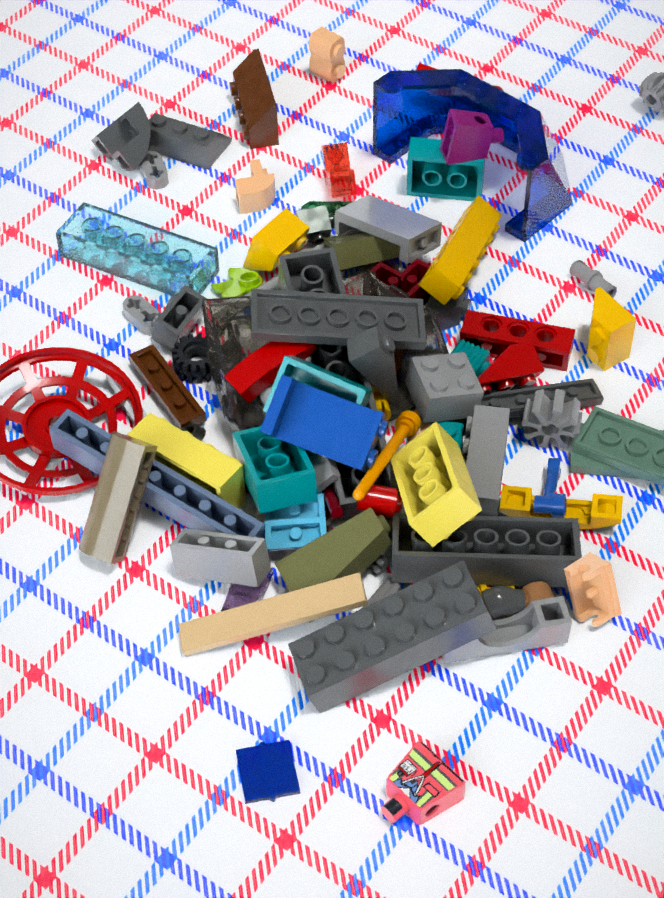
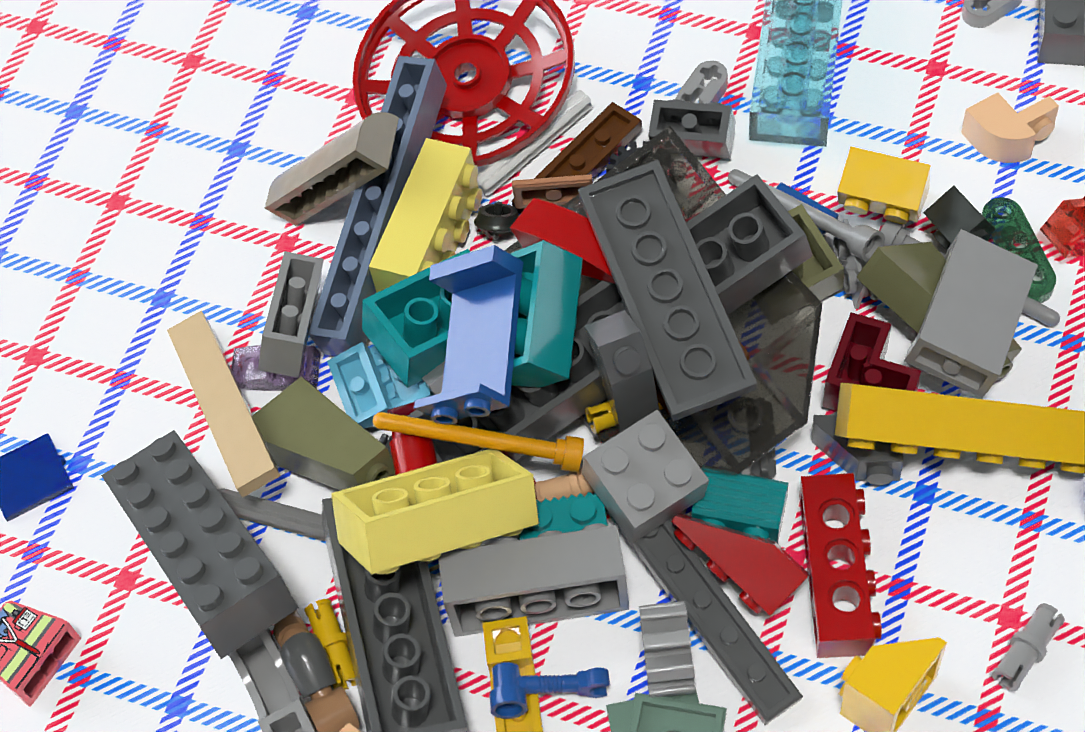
camera: 80 degrees right, 10 degrees up
lime plate [211,268,263,299] -> none
none -> nougat slope [512,174,593,209]

